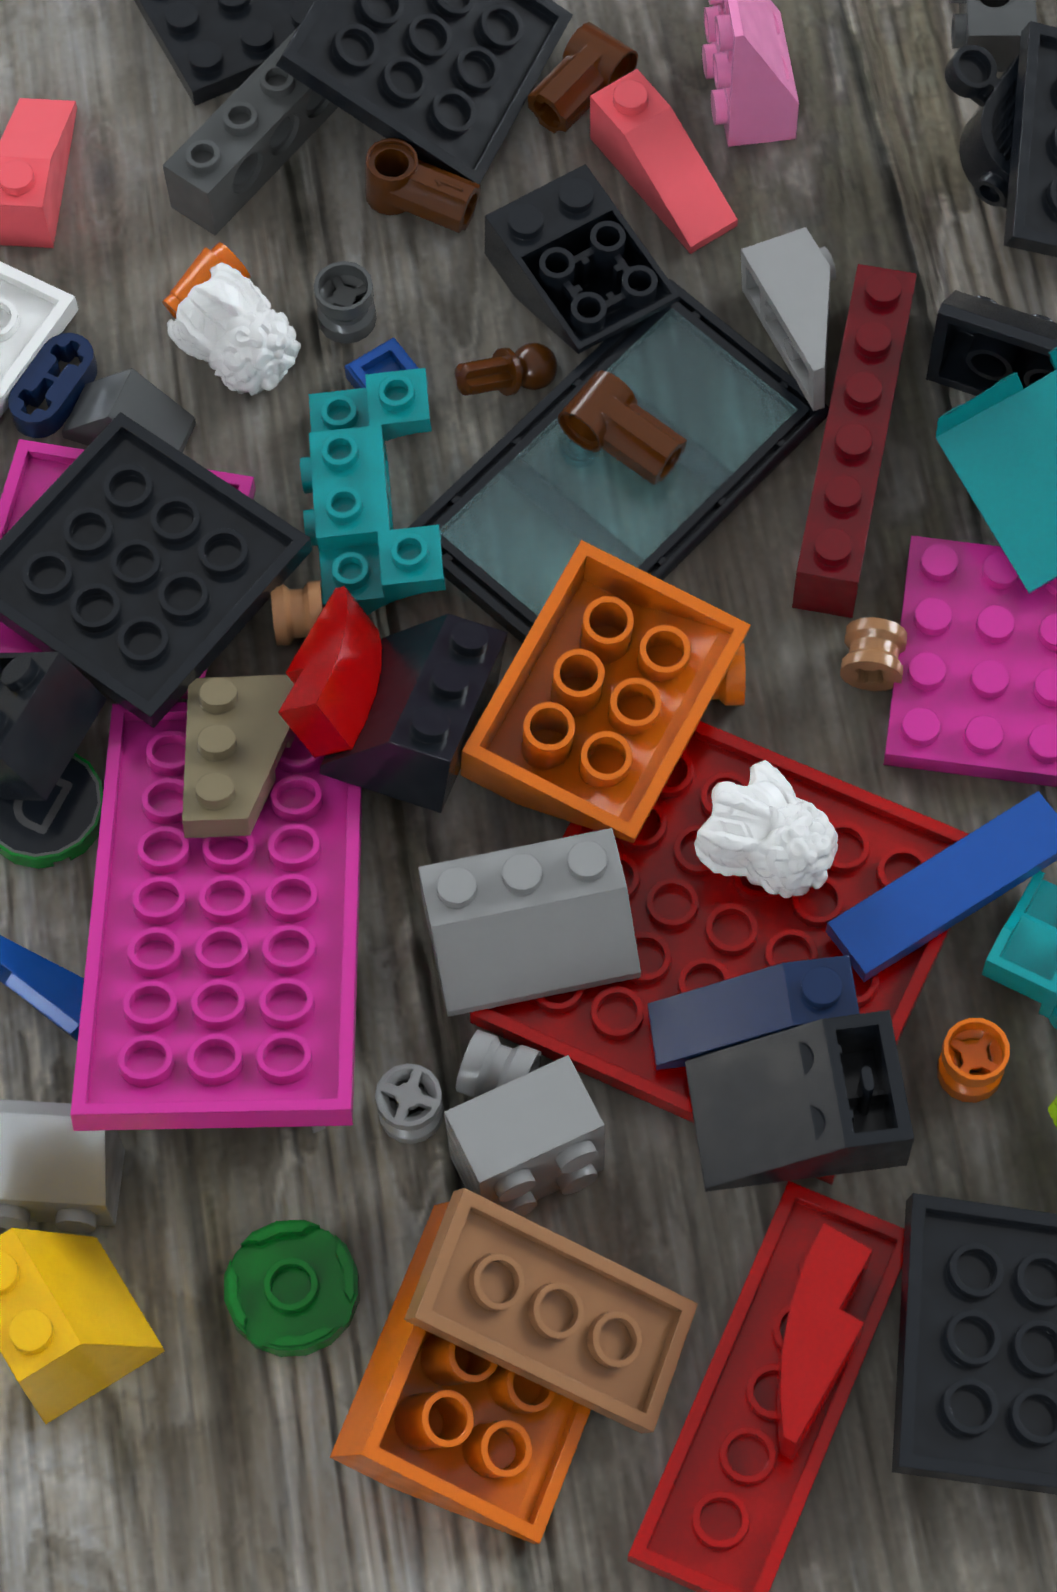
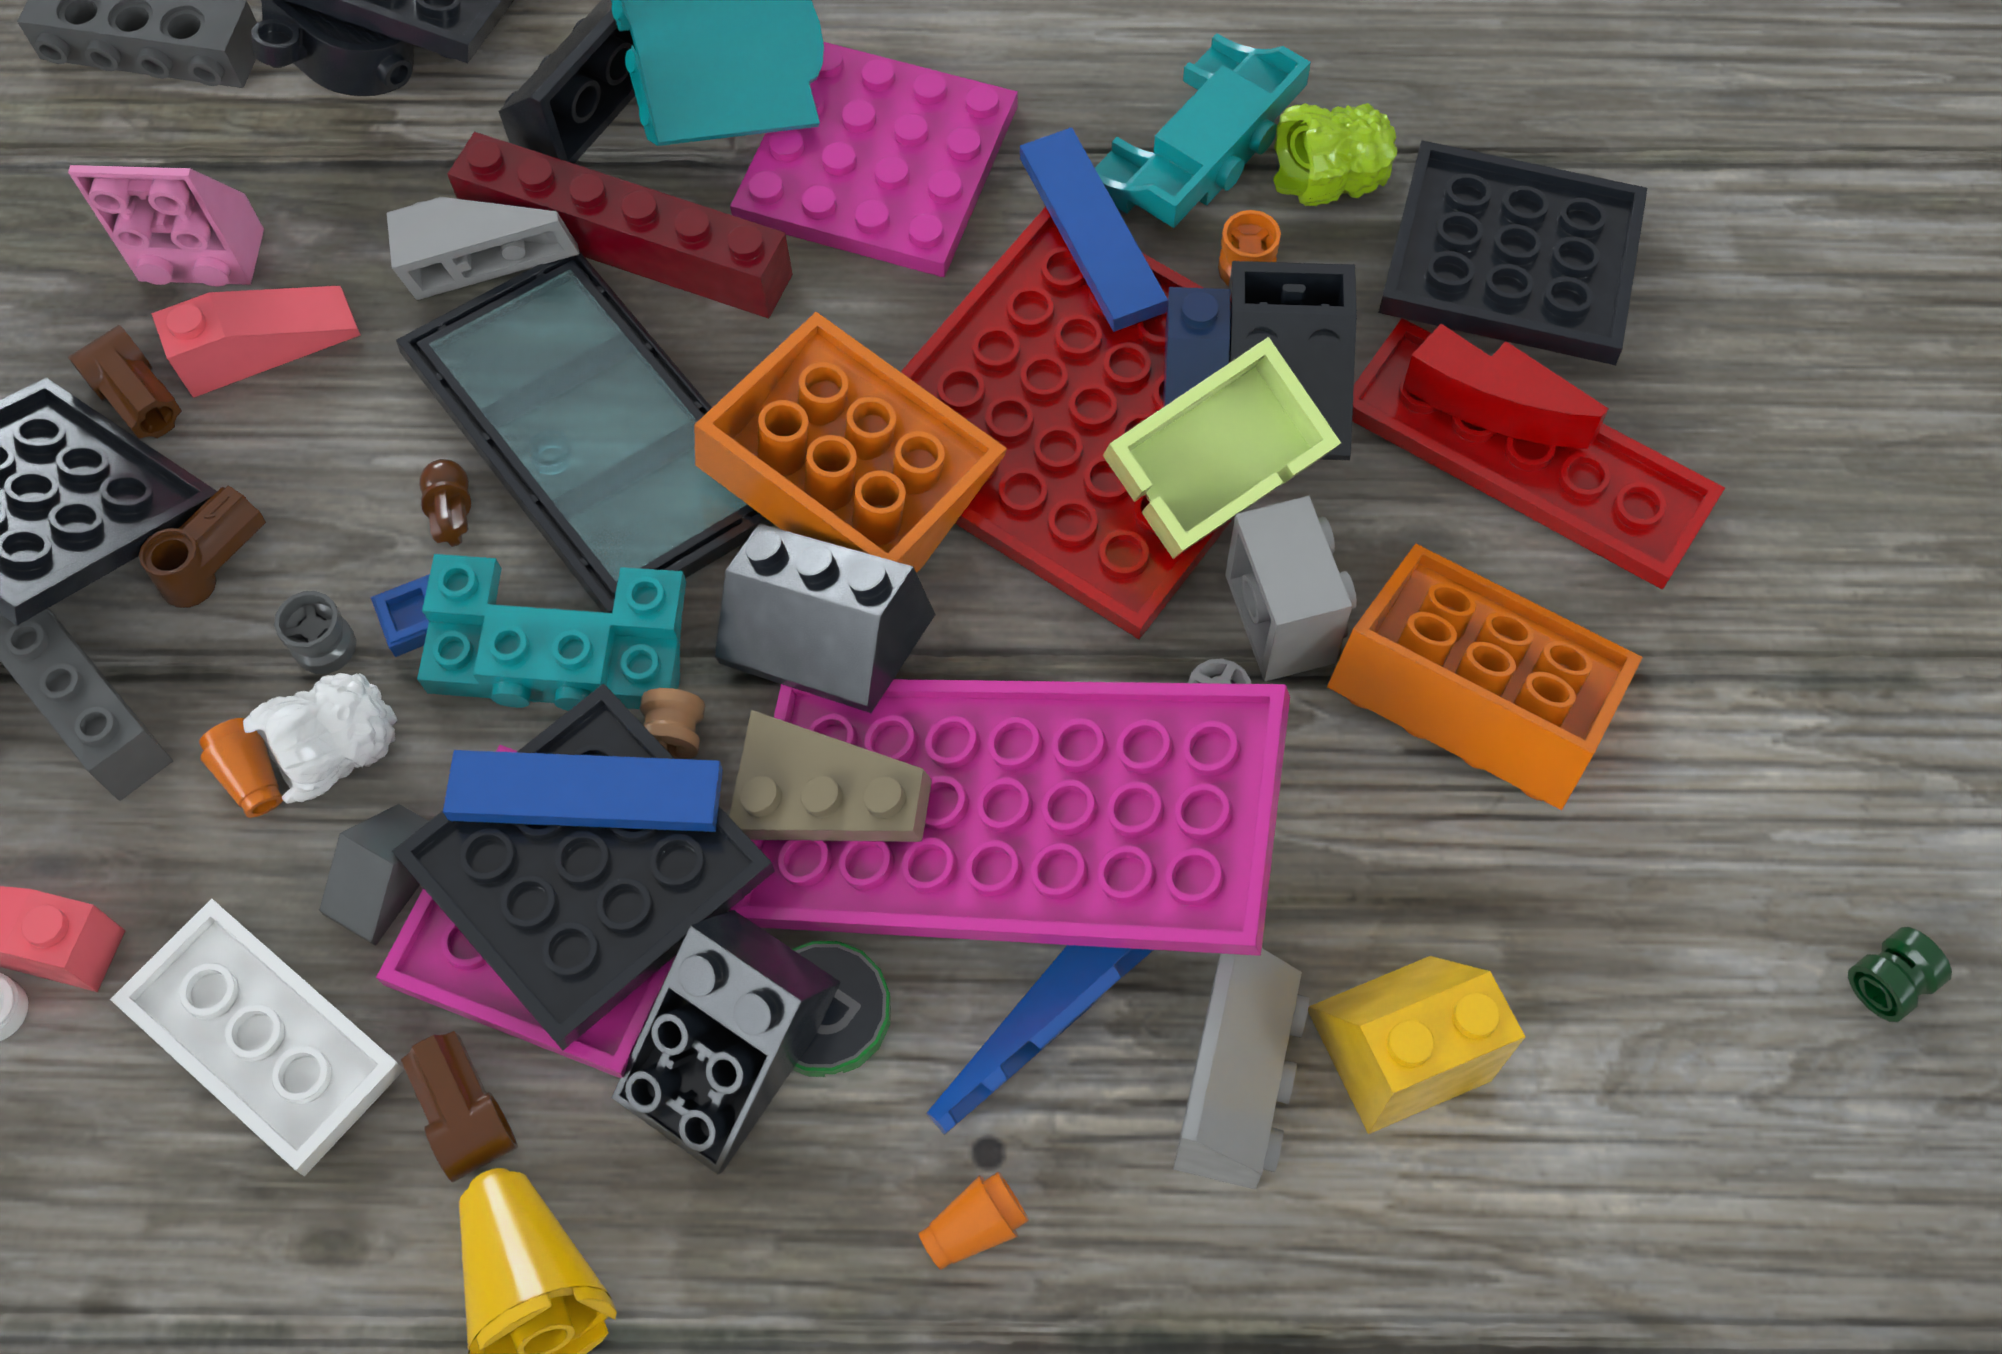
camera: 80 degrees left, 0 degrees up
dark blue beam [8,333,97,438] -> none
green tile [224,1220,360,1357] -> none
red slope [278,586,382,758] -> none
medium nougat plate [404,1188,698,1434] -> none
light grey slope [418,828,641,1017] -> none
light grey wheel [456,1030,541,1098] -> none
black slope [484,164,680,354] -> none
reddish brown piece [558,370,687,485] -> none
white hair [694,760,838,898] -> none
medium nougat wheel [840,617,908,691] -> none
none -> blue tile [443,750,723,832]
none -> yellowish green piece [1103,337,1341,558]

